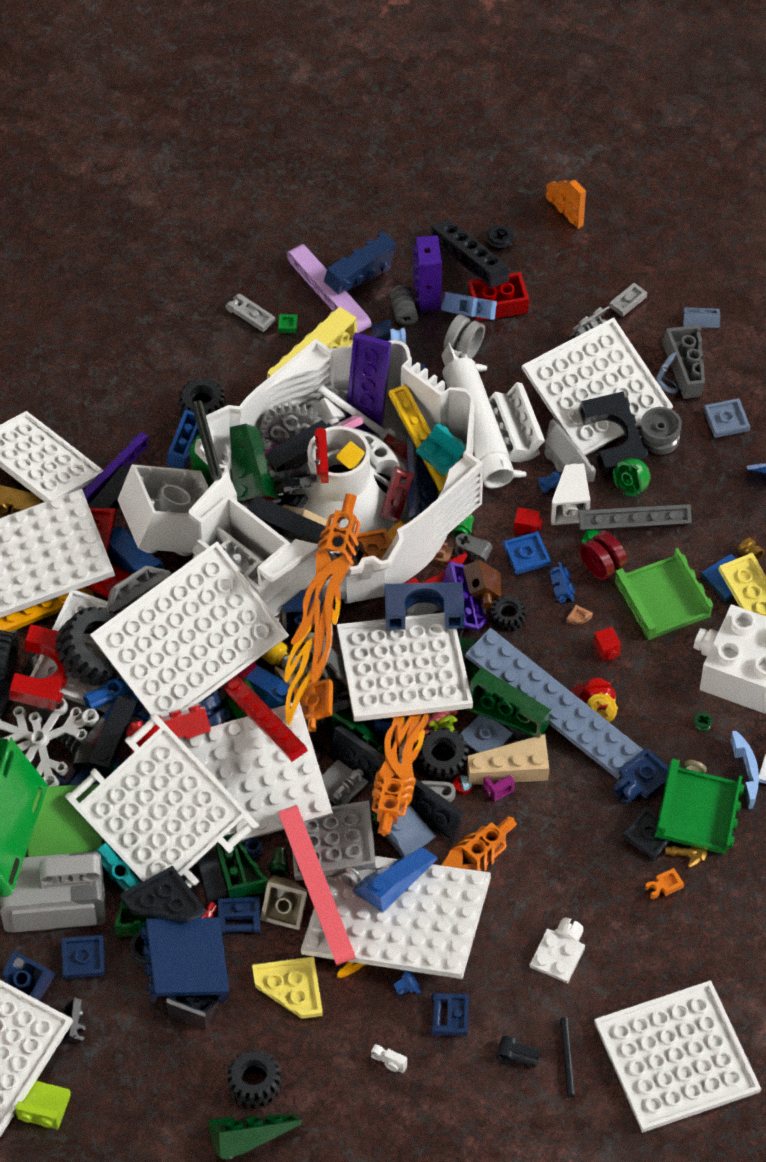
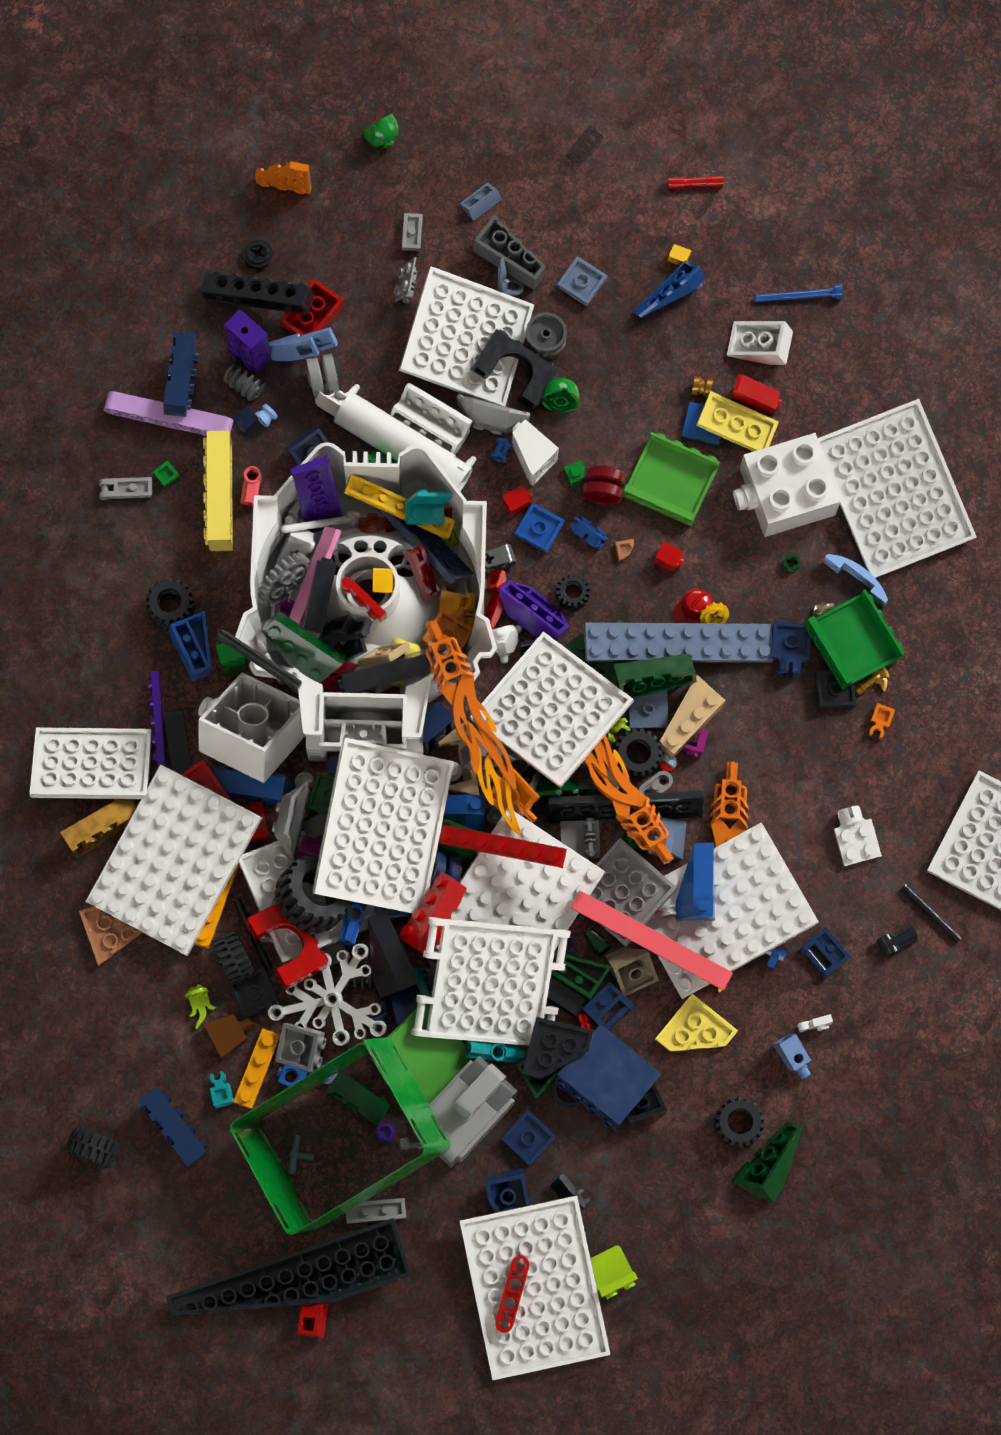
camera: 45 degrees left, 20 degrees up
dark blue arch [385,582,465,630] -> none
reddish brown torso [463,559,501,609] -> none
dark grey plate [578,504,692,530] -> none
none -> green cylinder [361,114,399,148]
none -> medium blue torso [772,1034,811,1079]

